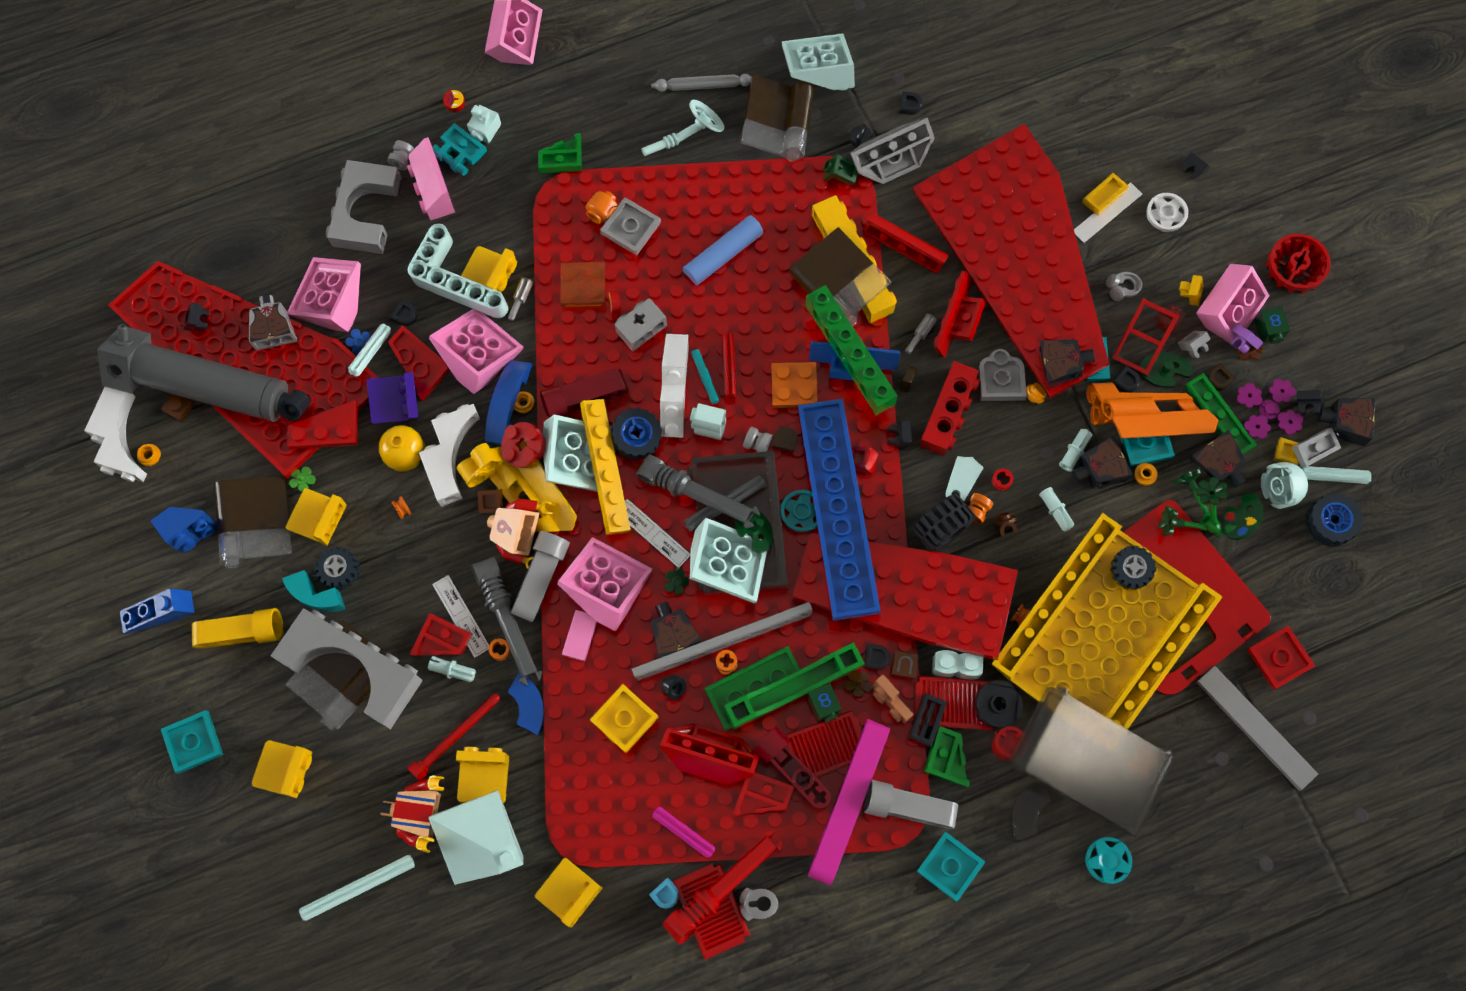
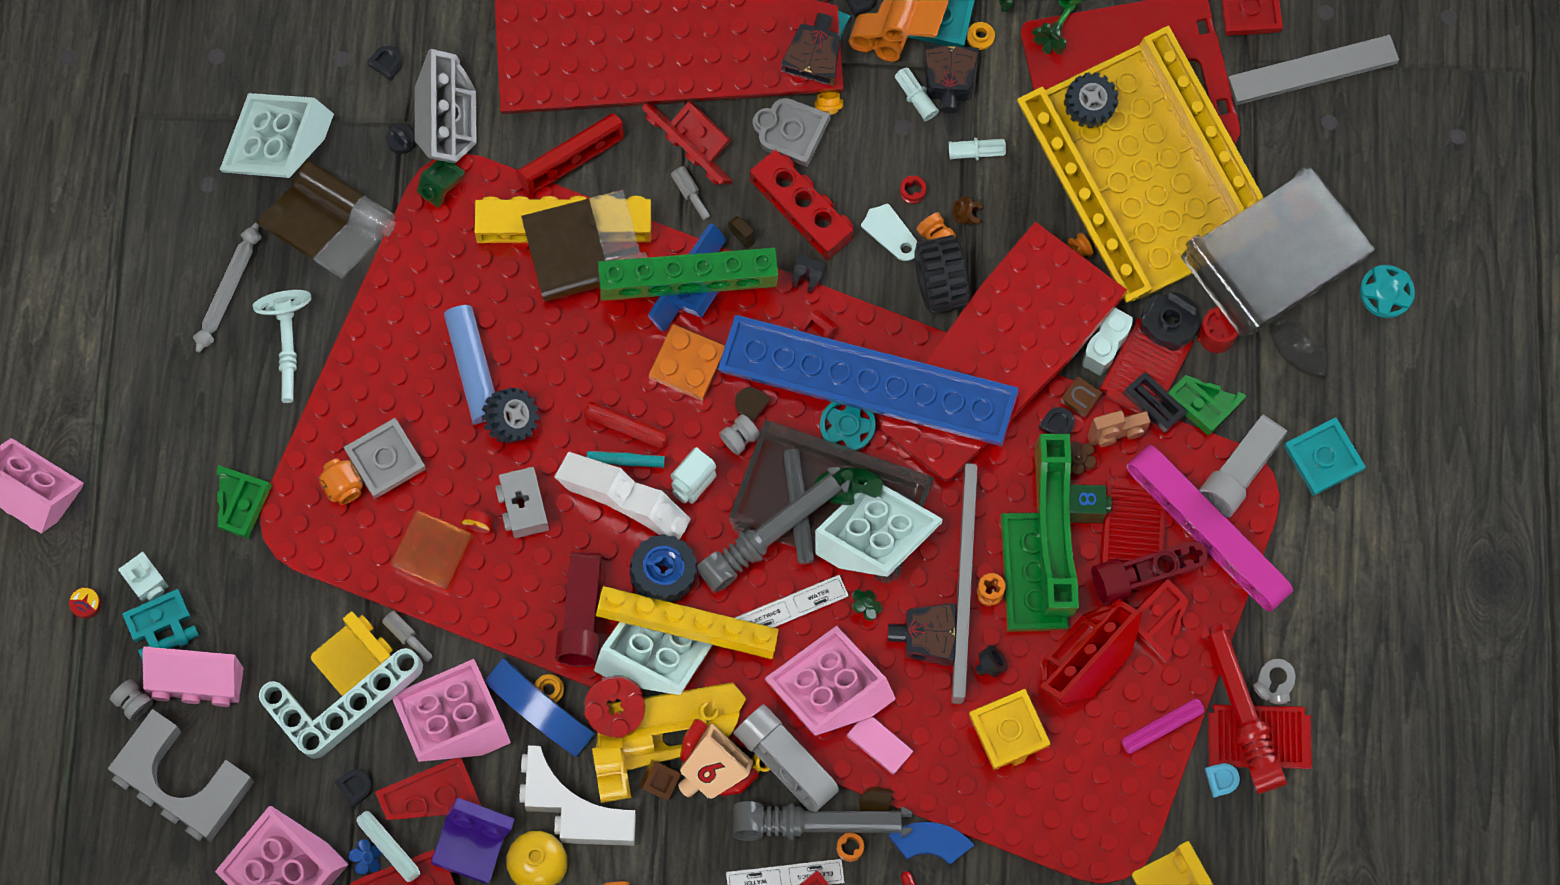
camera: 70 degrees left, 0 degrees up
none -> black wheel [482,388,539,443]
none -> dark brown tile [859,787,893,811]

